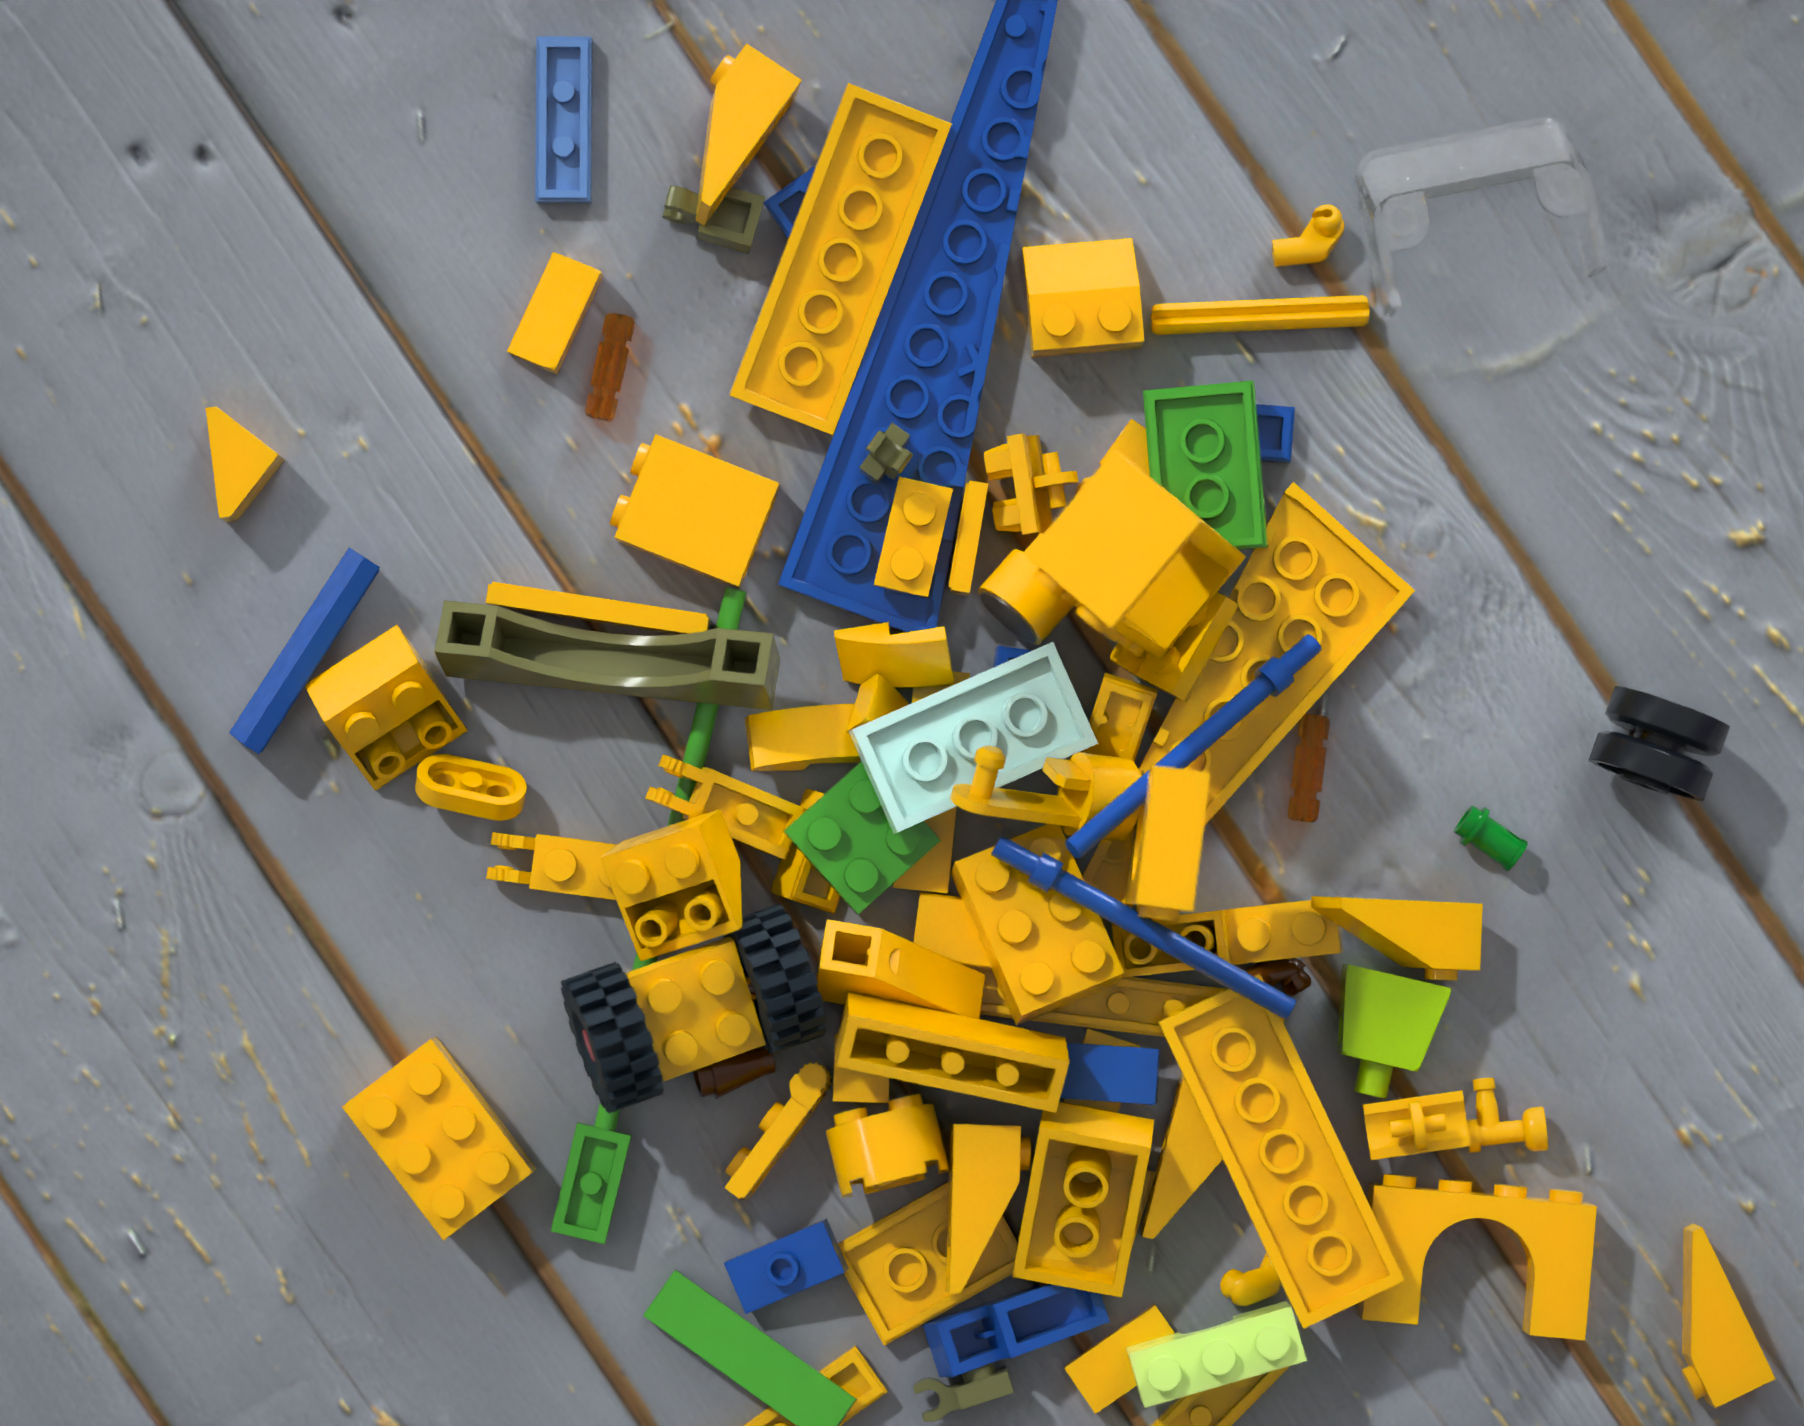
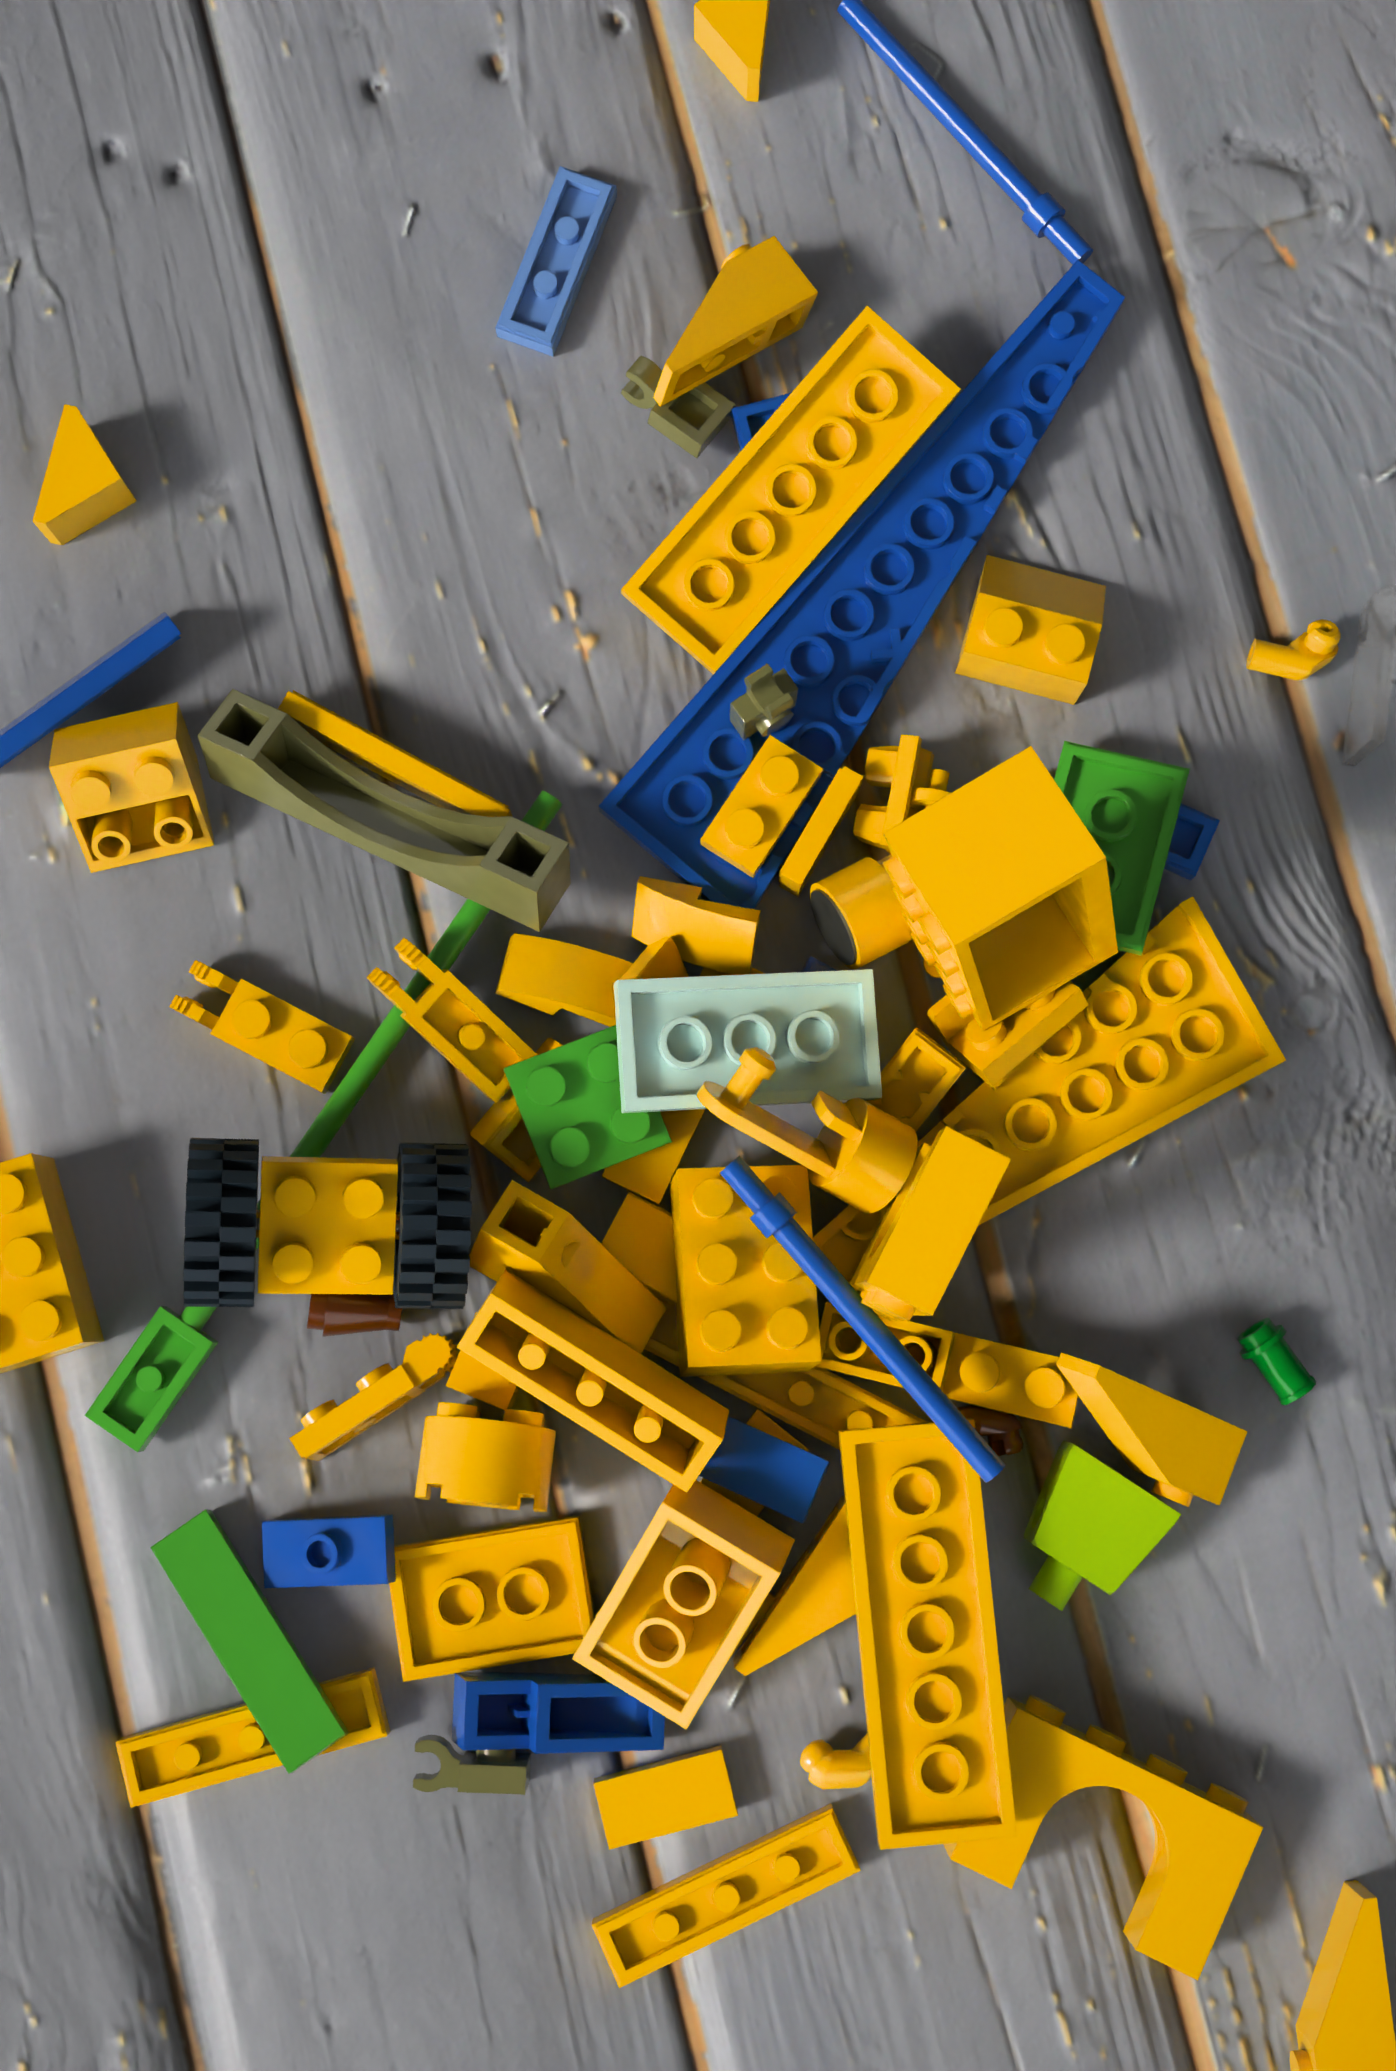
camera: 25 degrees right, 5 degrees down
yellow plate [415,754,527,821] -> none
yellow slope [507,252,603,375] -> none
clear orange axle [585,313,635,422] -> none
yellow slope [600,809,742,961] -> none
yellow brick [609,434,781,590] -> none
yellow slope [945,1124,1031,1294] -> none
blue bar [1065,634,1322,859] -> none
yellowish green arch [1126,1301,1307,1408] -> none
yellow axle [1151,295,1370,335] -> none
clear orange axle [1287,714,1330,823] -> none
yellow hips [1362,1090,1471,1160] -> none
yellow piece [1467,1077,1548,1153] -> none

